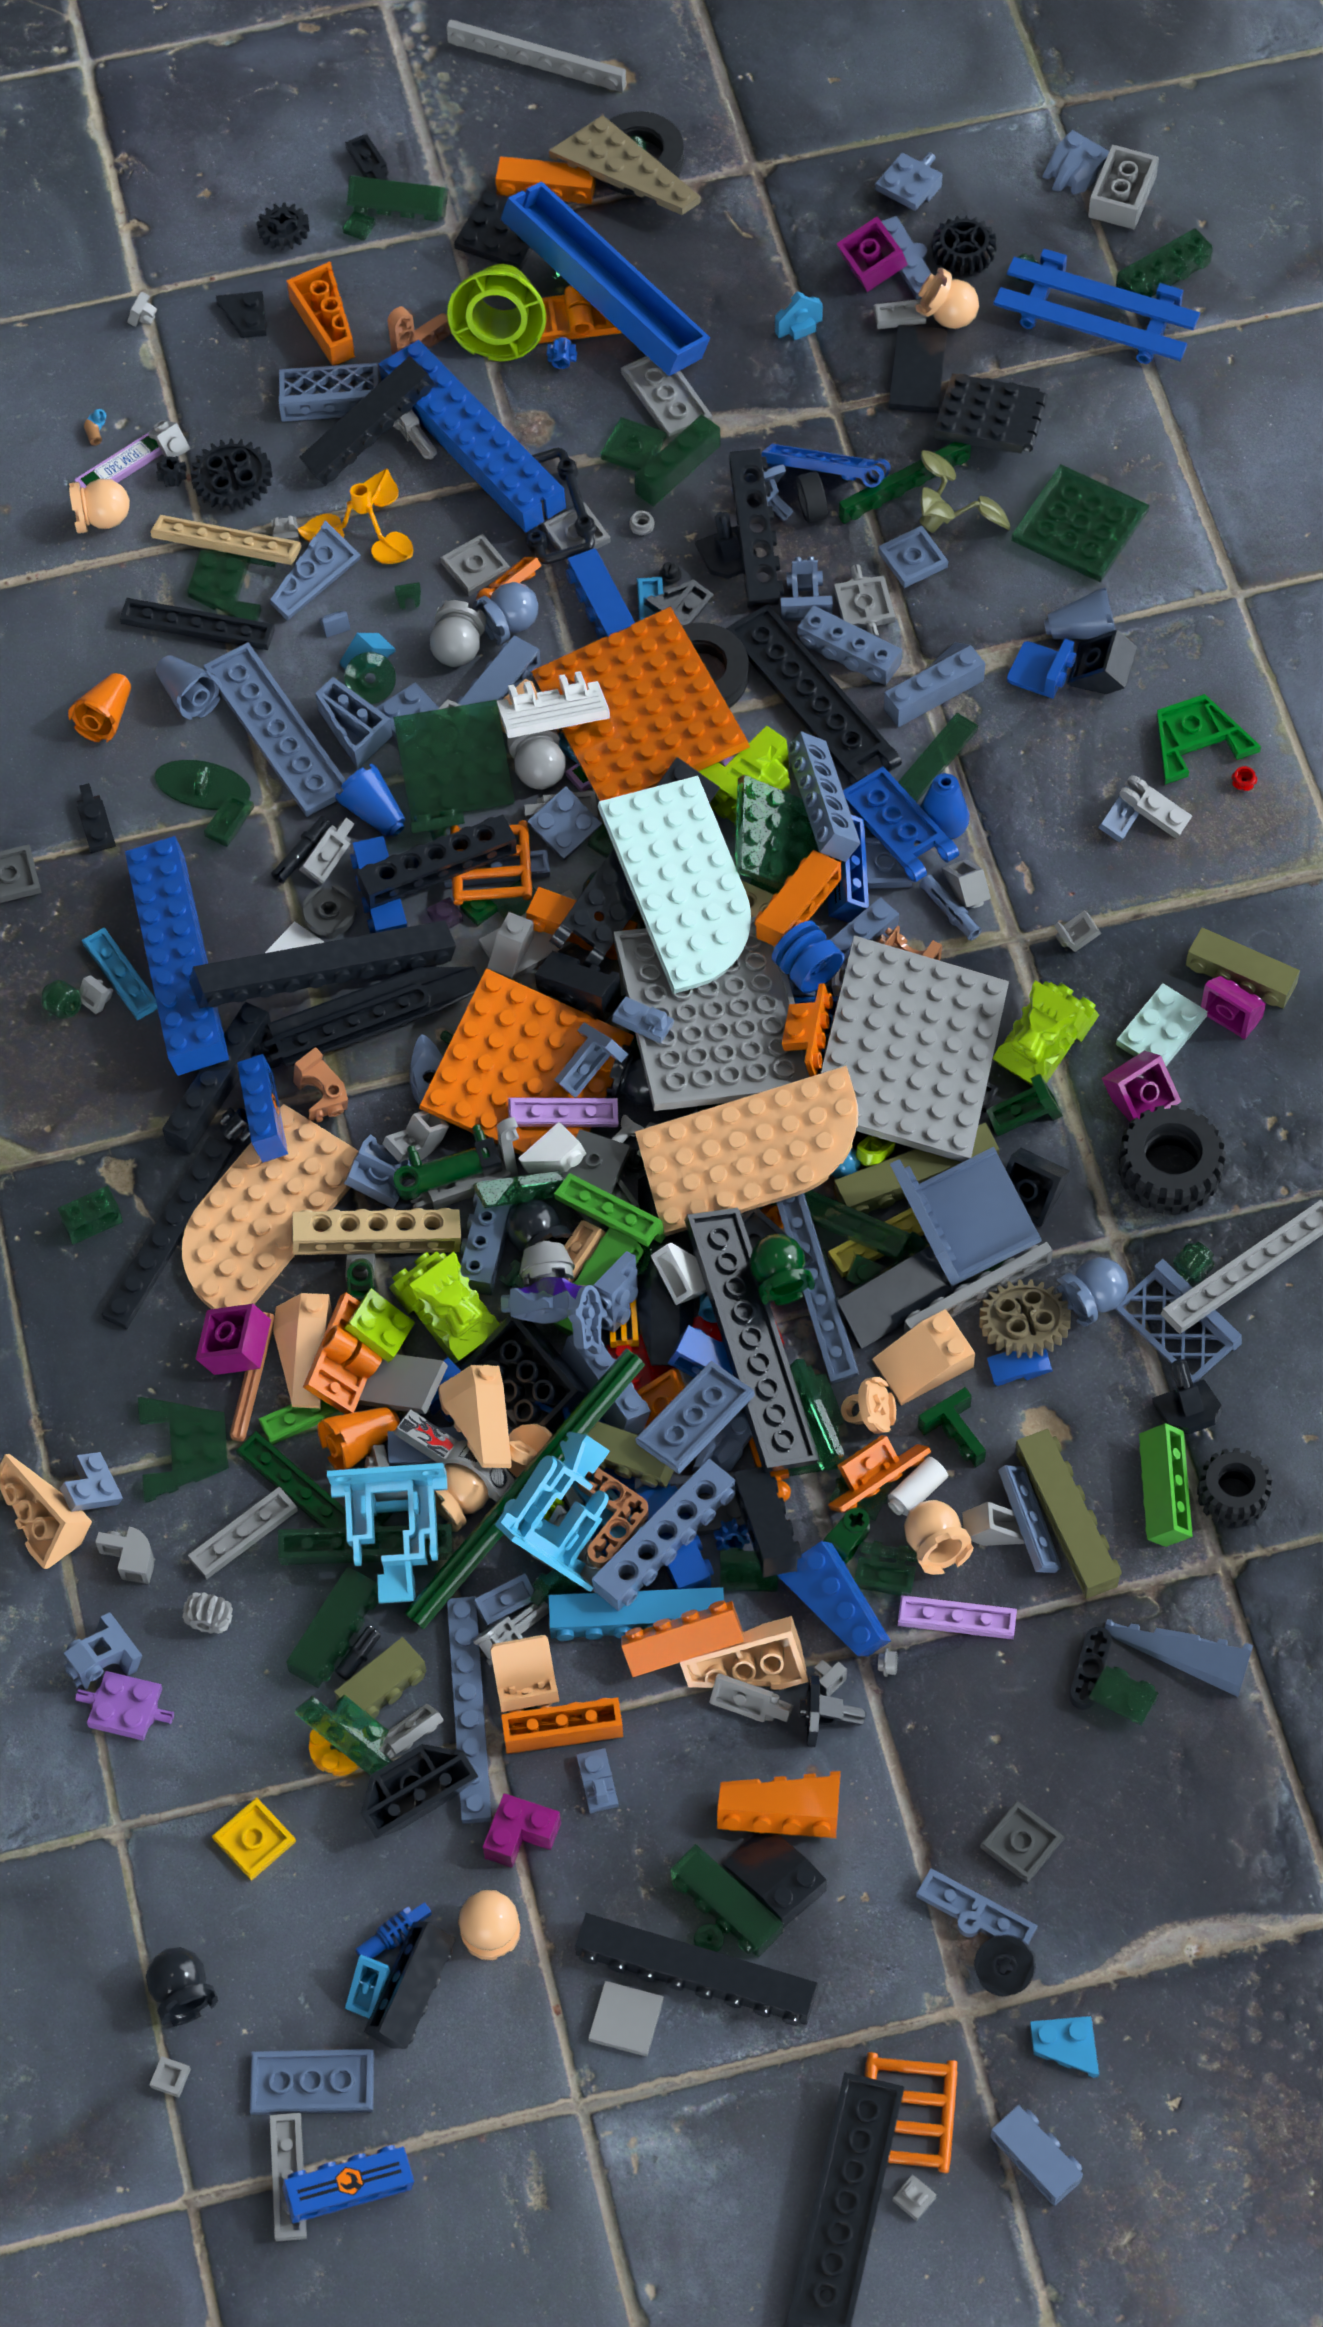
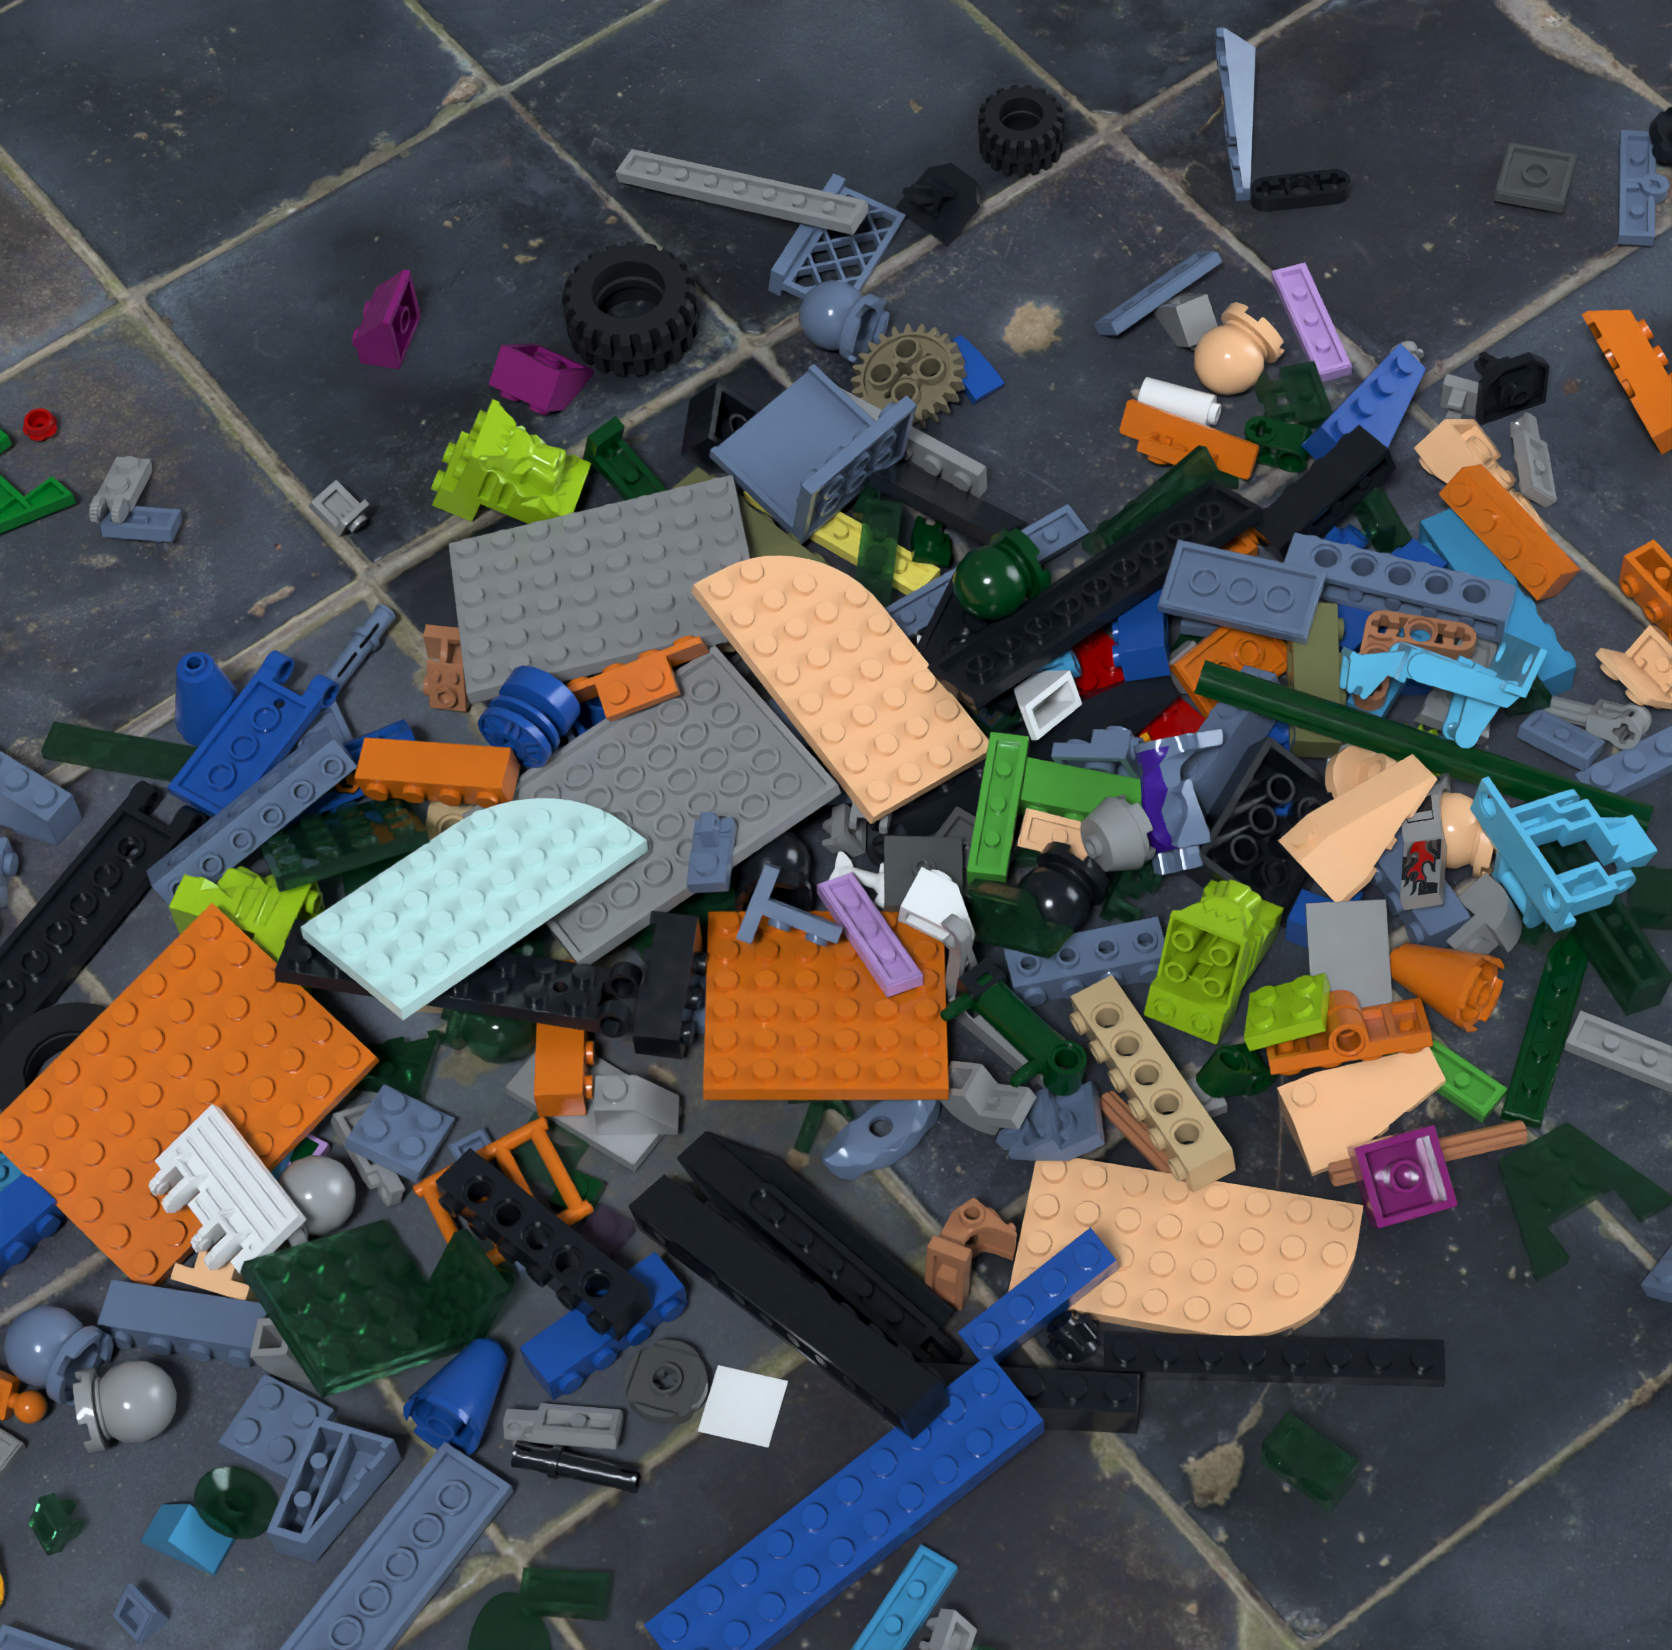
camera: 110 degrees left, 5 degrees down
sand blue brick [830,897,899,965] -> none
light nougat tile [841,1377,896,1434] -> none
light nougat slope [872,1309,975,1405] -> none
dark green bracket [918,1387,986,1468] -> none
light grey slope [942,859,991,908] -> none
olive brick [1015,1428,1122,1599] -> none
clear green bracket [1089,1665,1159,1726] -> none
light aqua plate [1116,984,1208,1066] -> none
bright green brick [1139,1423,1193,1547] -> none
clear green head [1173,1242,1215,1283] -> none
olive brick [1186,927,1300,1009] -> none

